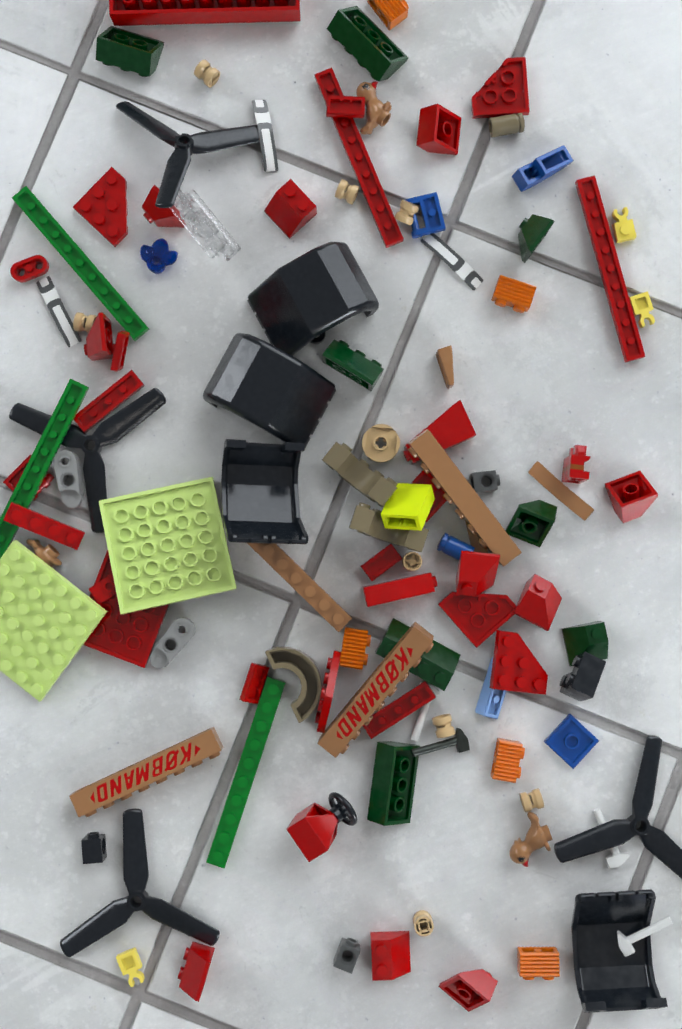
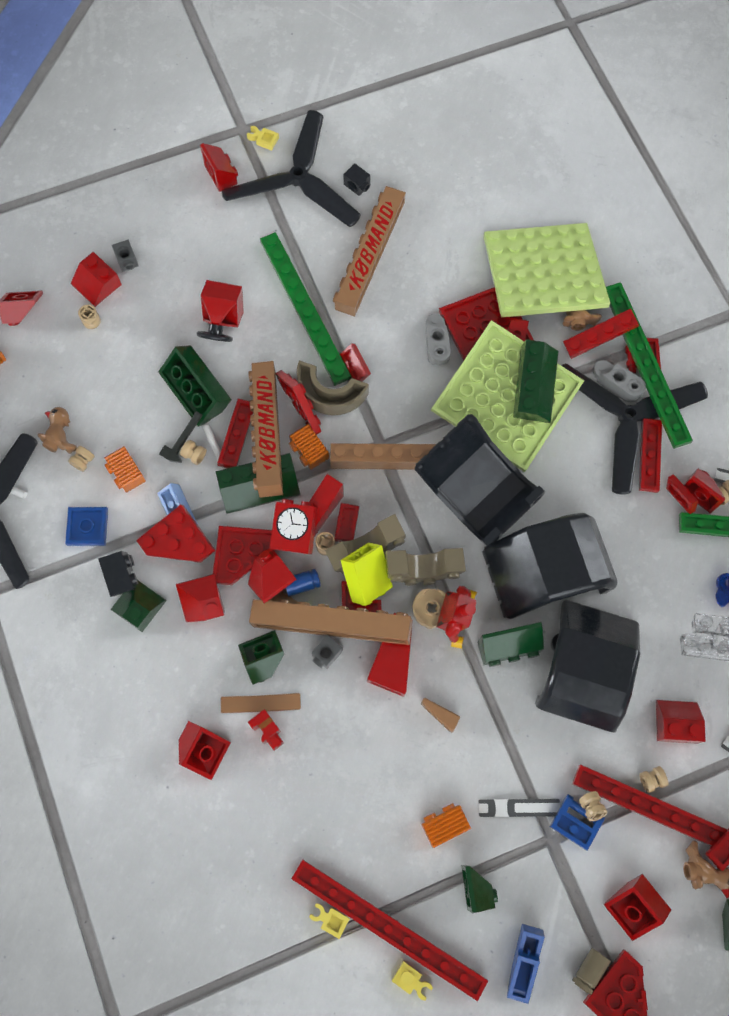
camera: 135 degrees right, 15 degrees down
none -> red brick [269,499,318,554]
none -> red torso [436,586,477,649]
none -> dark green slope [513,339,559,423]

